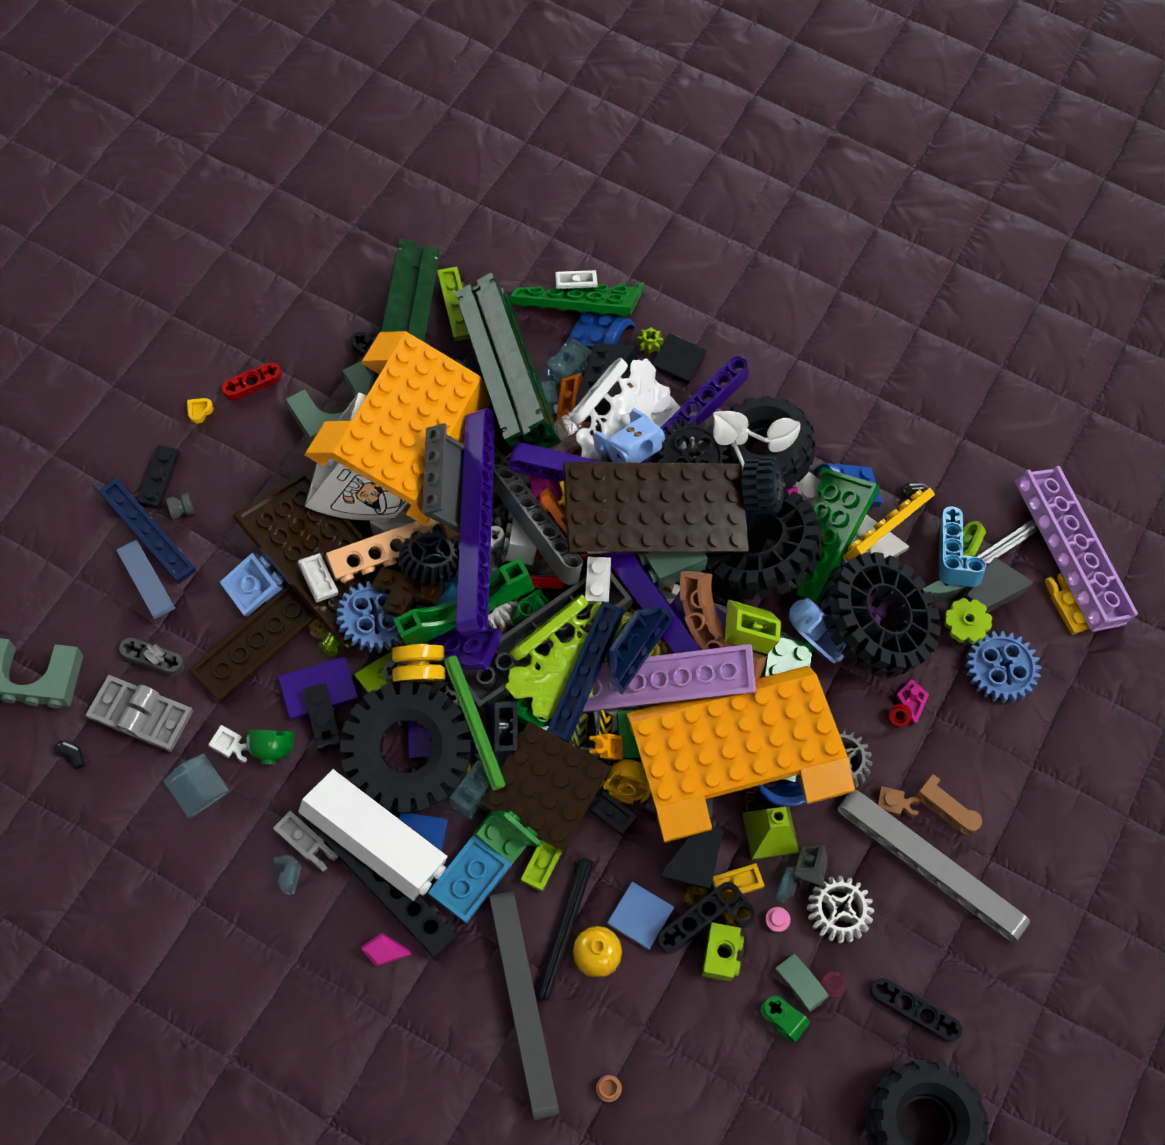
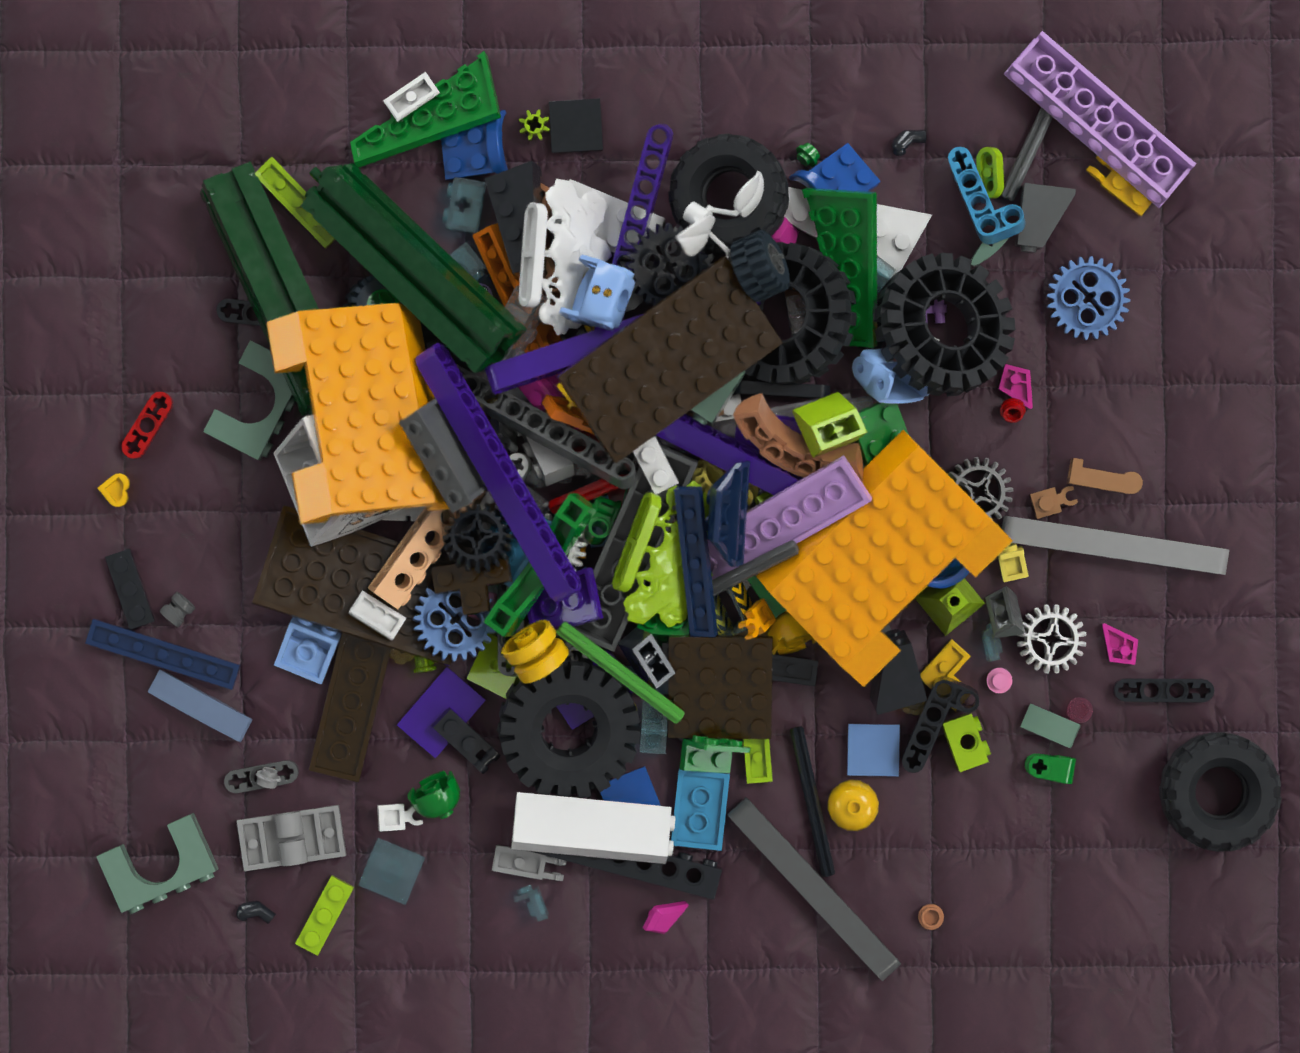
camera: 25 degrees left, 25 degrees up
yellow plate [843,488,935,562] -> none
lime plant [944,598,992,644] -> none
none -> lime plate [295,875,354,956]
none -> dark grey axle [712,540,799,596]
none -> green plate [796,143,820,167]
none -> light yellow bracket [998,543,1029,582]
none -> dark pink piece [1102,623,1138,665]

